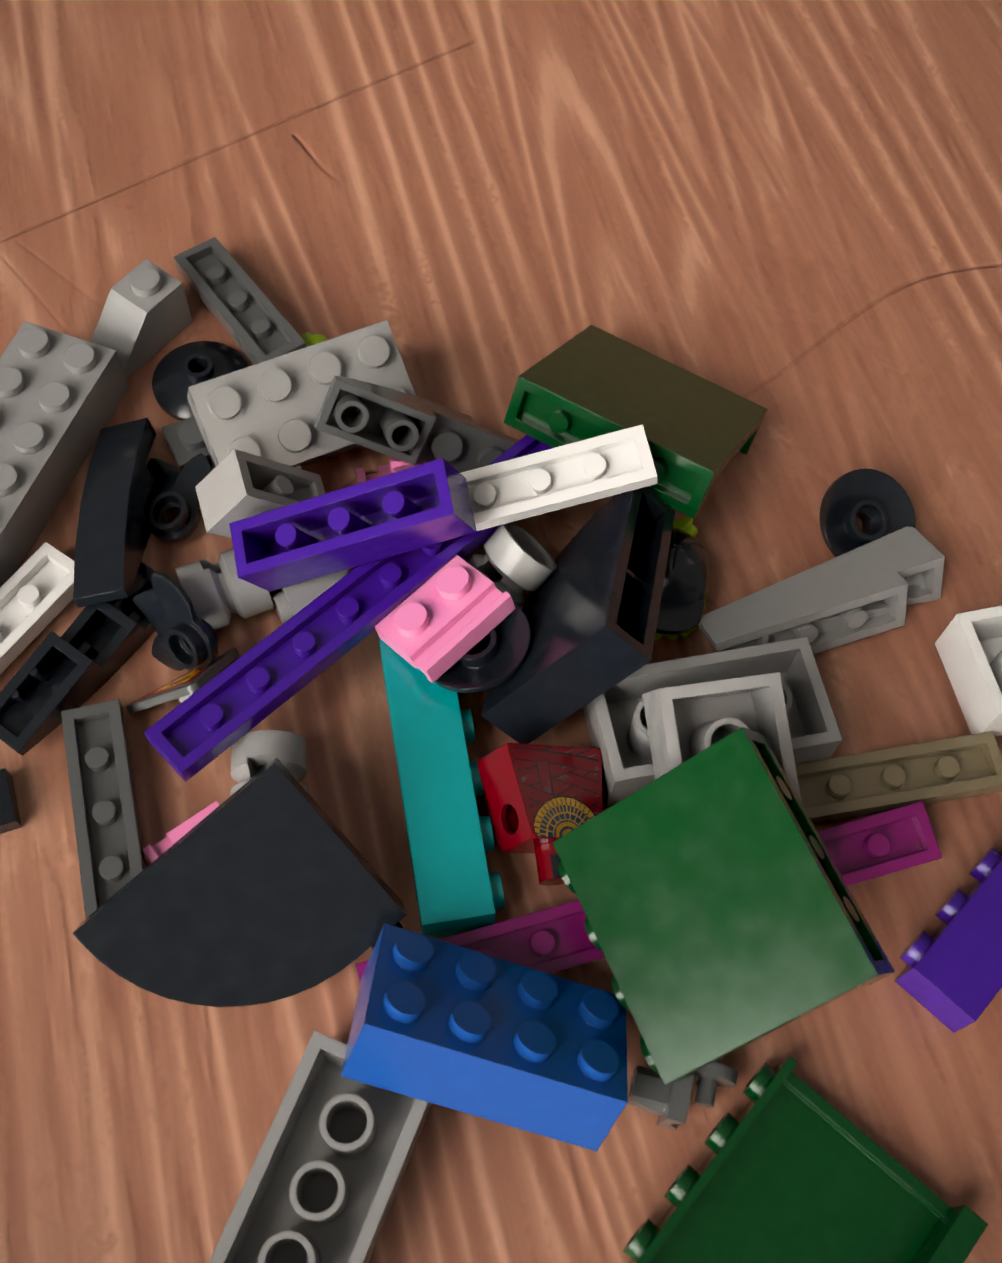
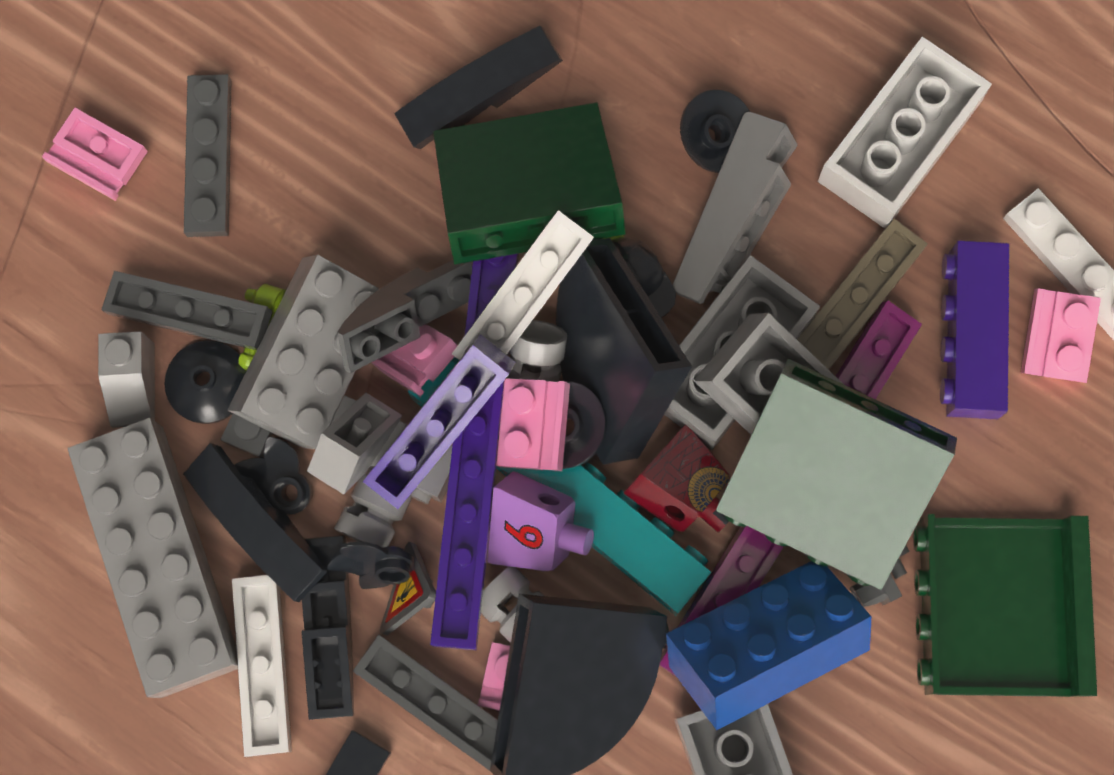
camera: 30 degrees left, 15 degrees up
none -> bright pink plate [42,108,148,201]
none -> dark grey plate [184,74,232,237]
none -> black slope [394,26,563,150]
none -> medium lavender torso [487,471,594,571]

